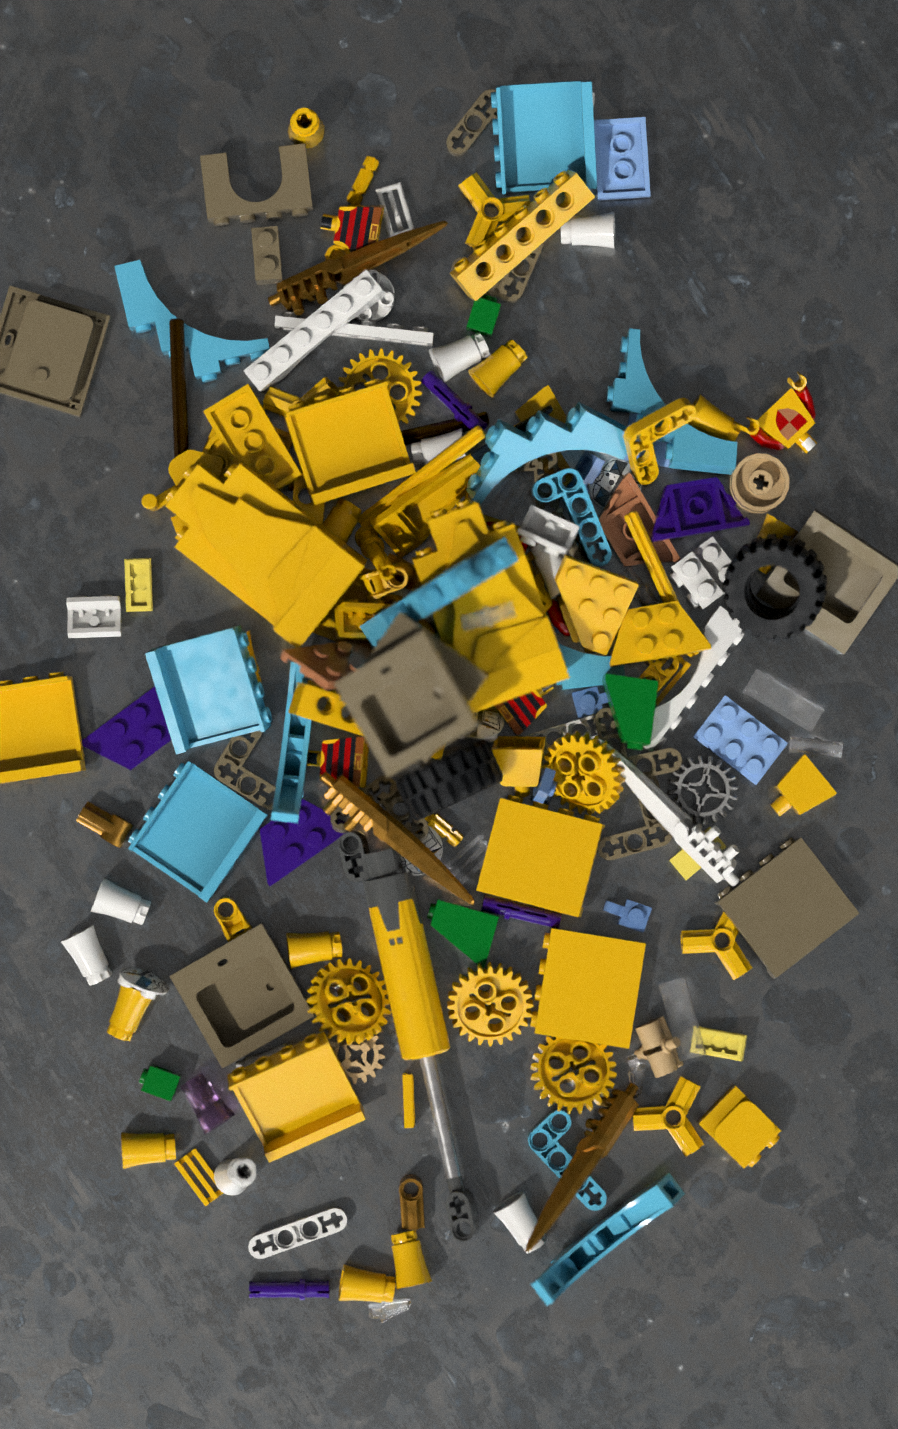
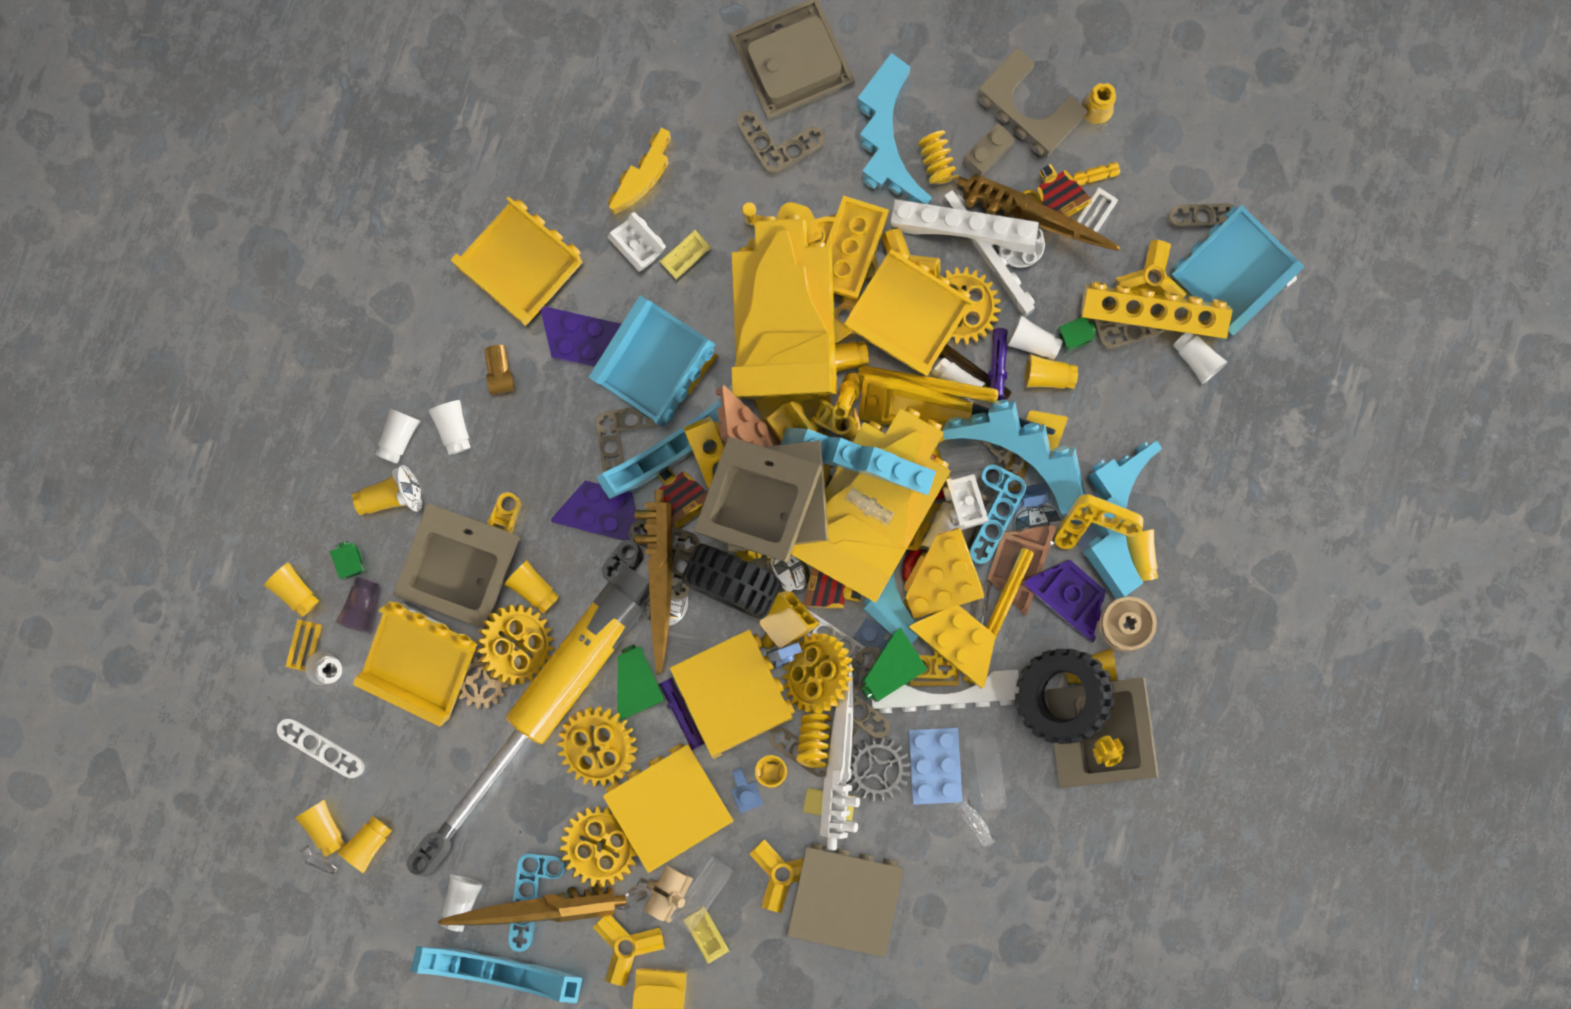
camera: 50 degrees right, 5 degrees down
medium azure panel [128,761,268,902] -> none
dark brown axle [169,318,189,458] -> none
dark purple pin [249,1279,330,1300] -> none
pearl gold piece [399,1174,425,1230] -> none
yellow tile [402,1073,415,1128] -> none
yellow axle [424,813,464,847] -> none
light blue plate [594,117,651,201] -> none
white plate [670,536,731,610] -> none
torso [740,372,817,454] -> none
yellow torso [770,754,837,816] -> none
none -> yellow slope [608,127,671,215]
none -> dark tan beam [738,111,824,175]
none -> yellow wheel [755,755,787,787]
none -> yellow piece [796,713,832,768]
none -> yellow piece [917,130,959,185]
none -> yellow gear [1092,736,1125,767]

